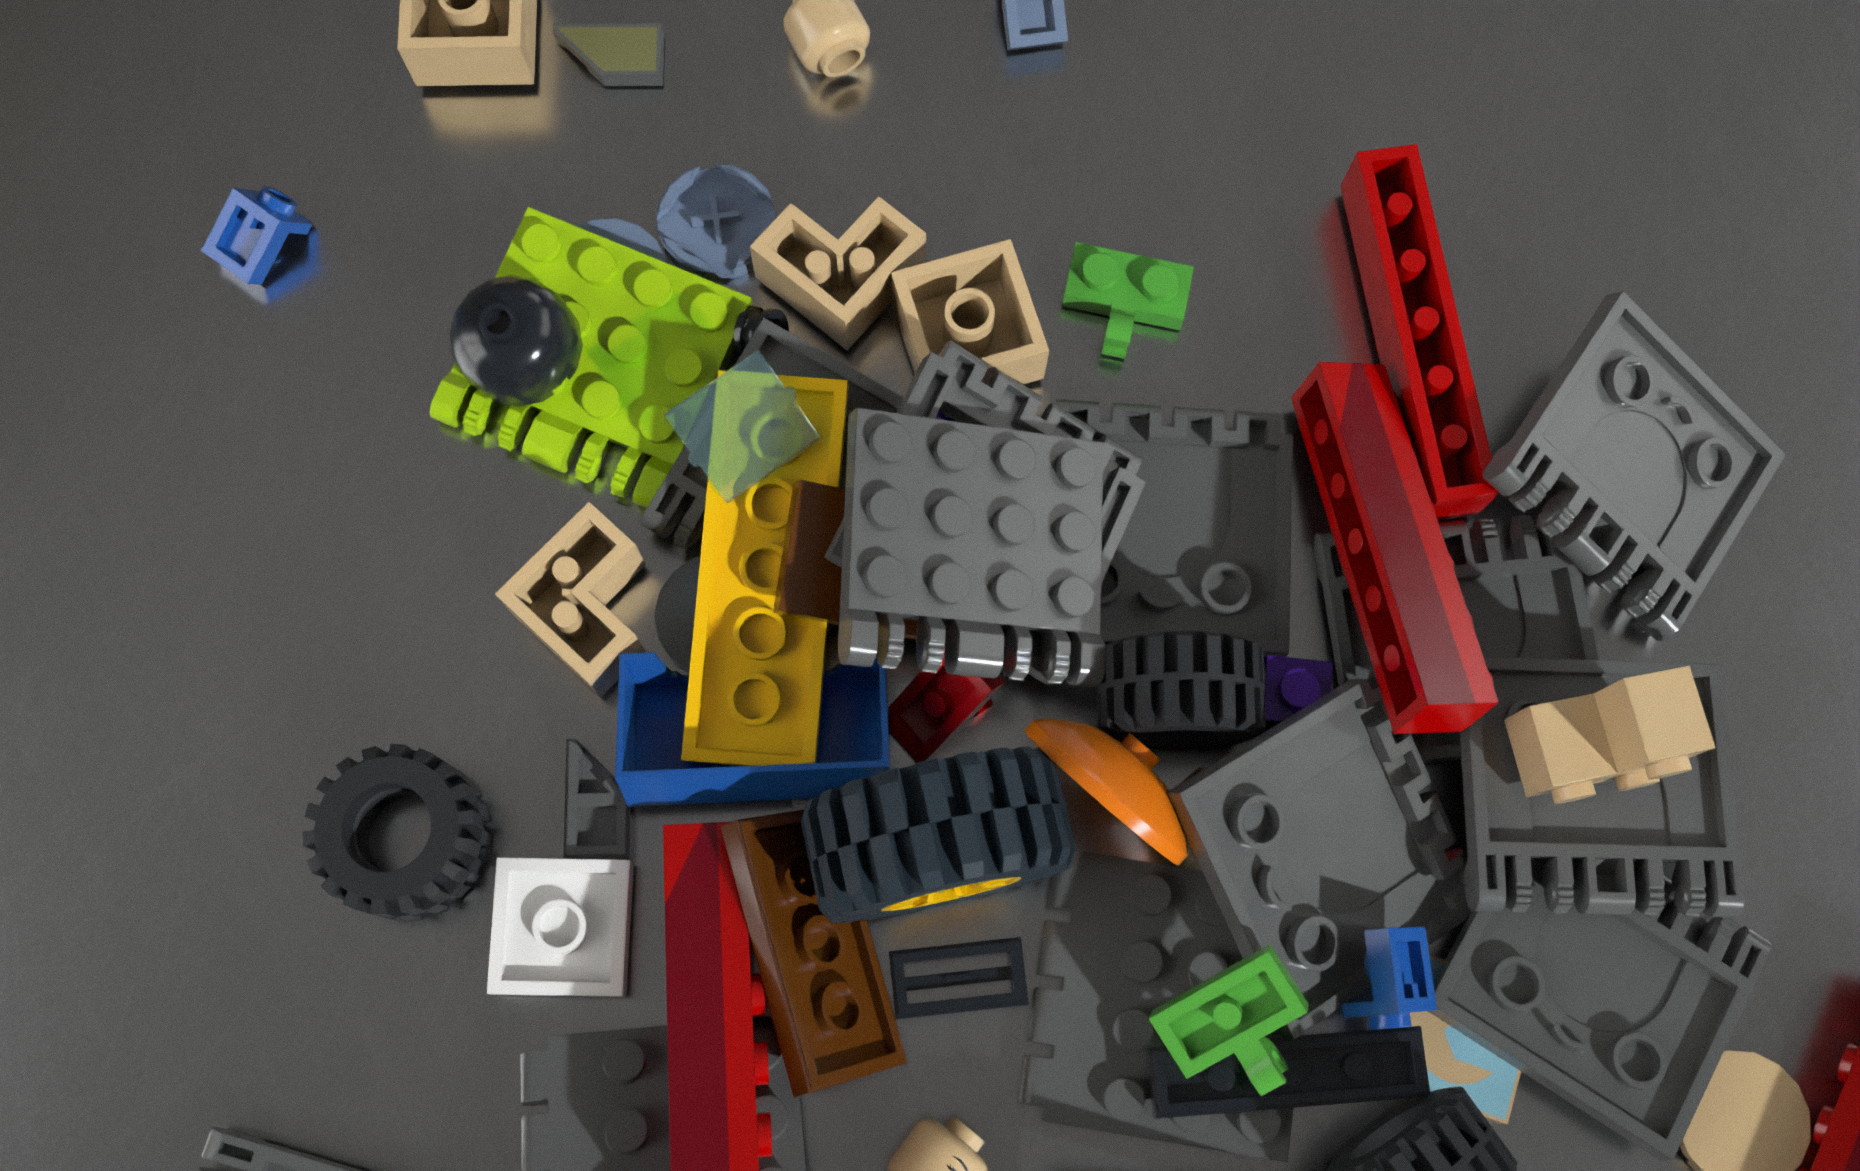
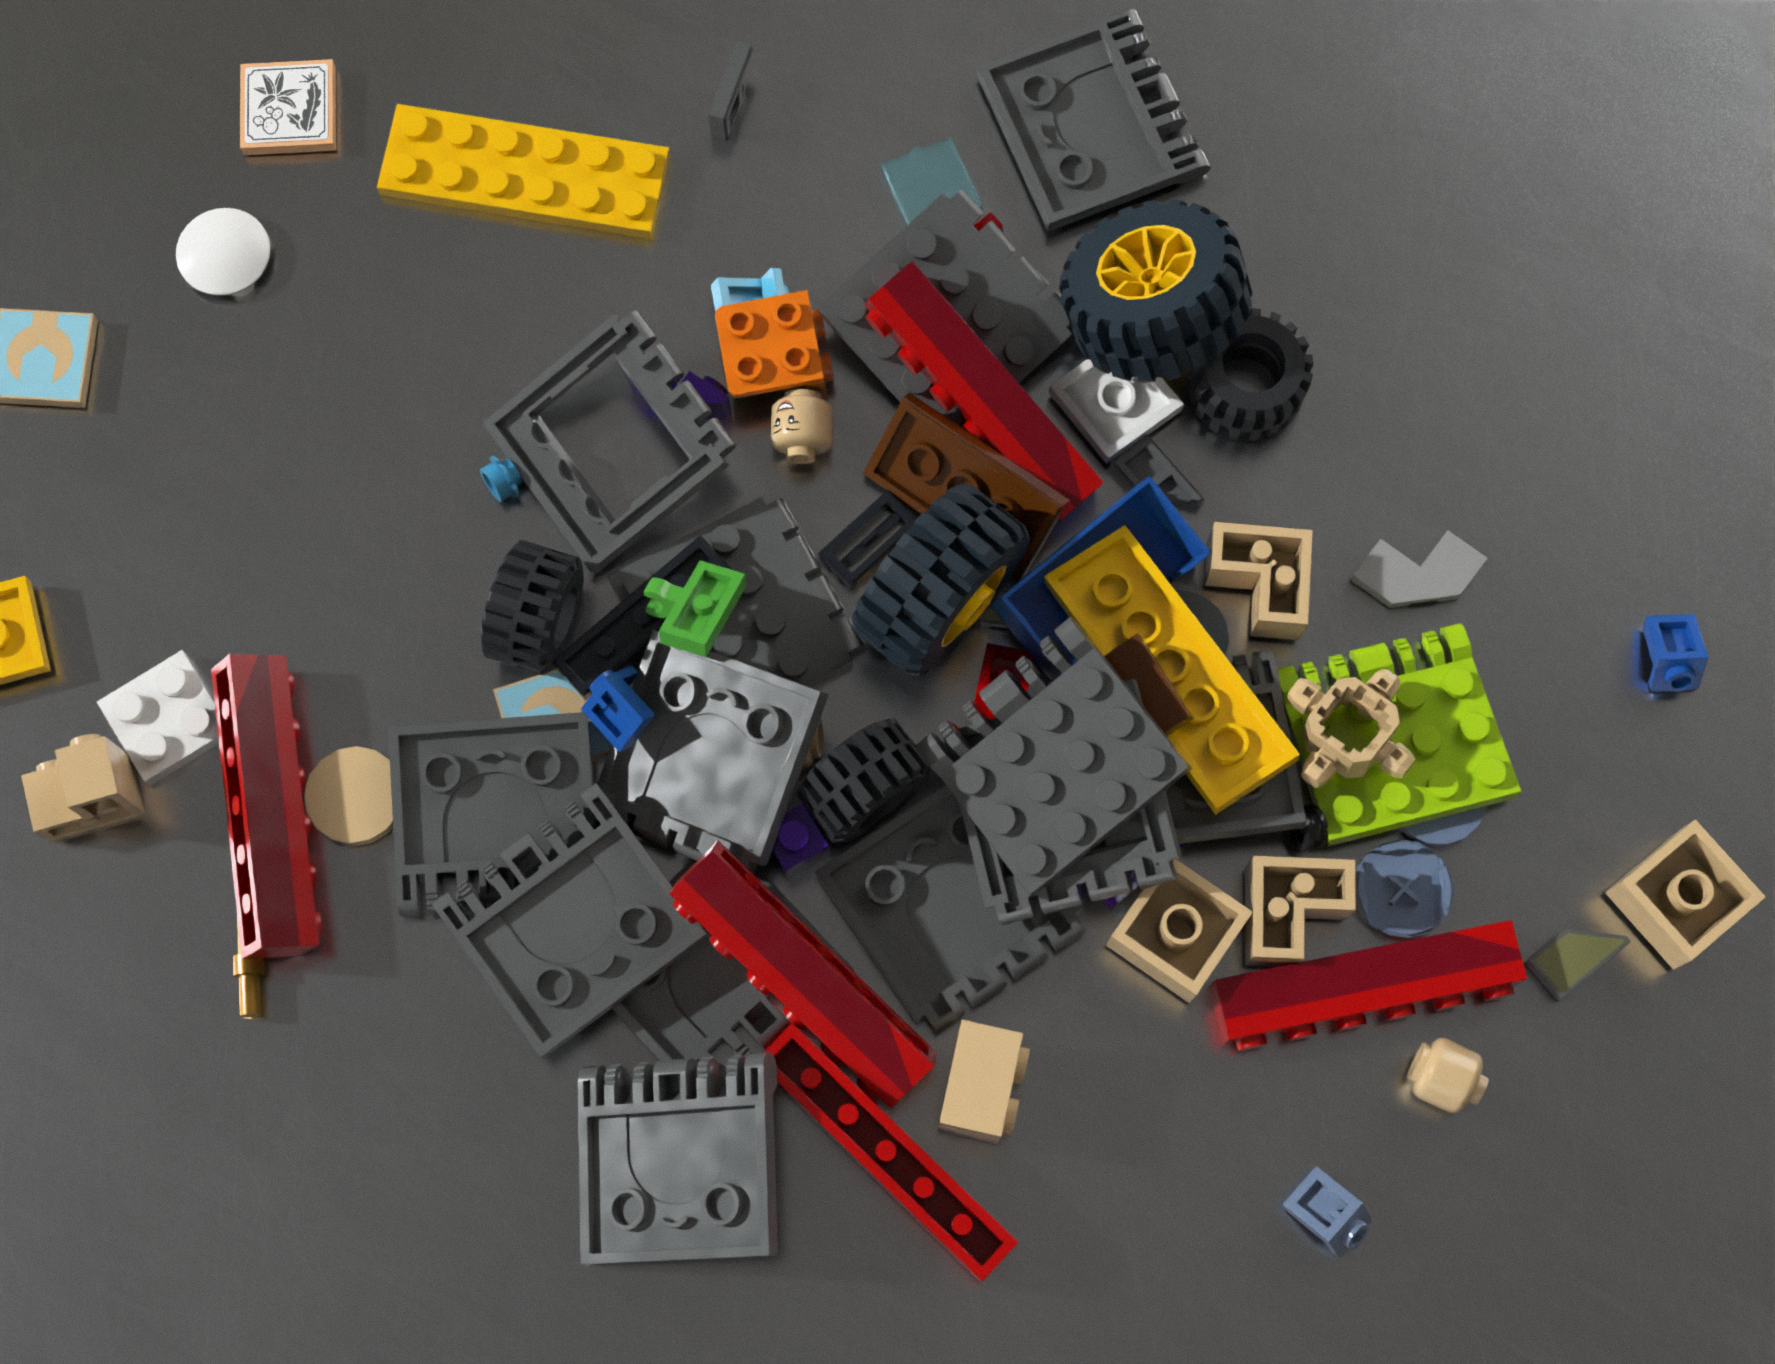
camera: 145 degrees right, 0 degrees up
black cylinder [449,275,583,407] -> none
clear light blue piece [664,350,821,503] -> none
orange dish [1024,718,1188,866] -> none
bright green plate [1062,242,1194,359] -> none
tan brick [1504,665,1715,804] -> none
none -> tan brick [937,1020,1030,1145]
none -> black wheel [1059,200,1253,383]
none -> brick [1209,920,1527,1051]
none -> tan piece [1287,669,1416,788]
none -> light grey tile [1350,530,1487,608]

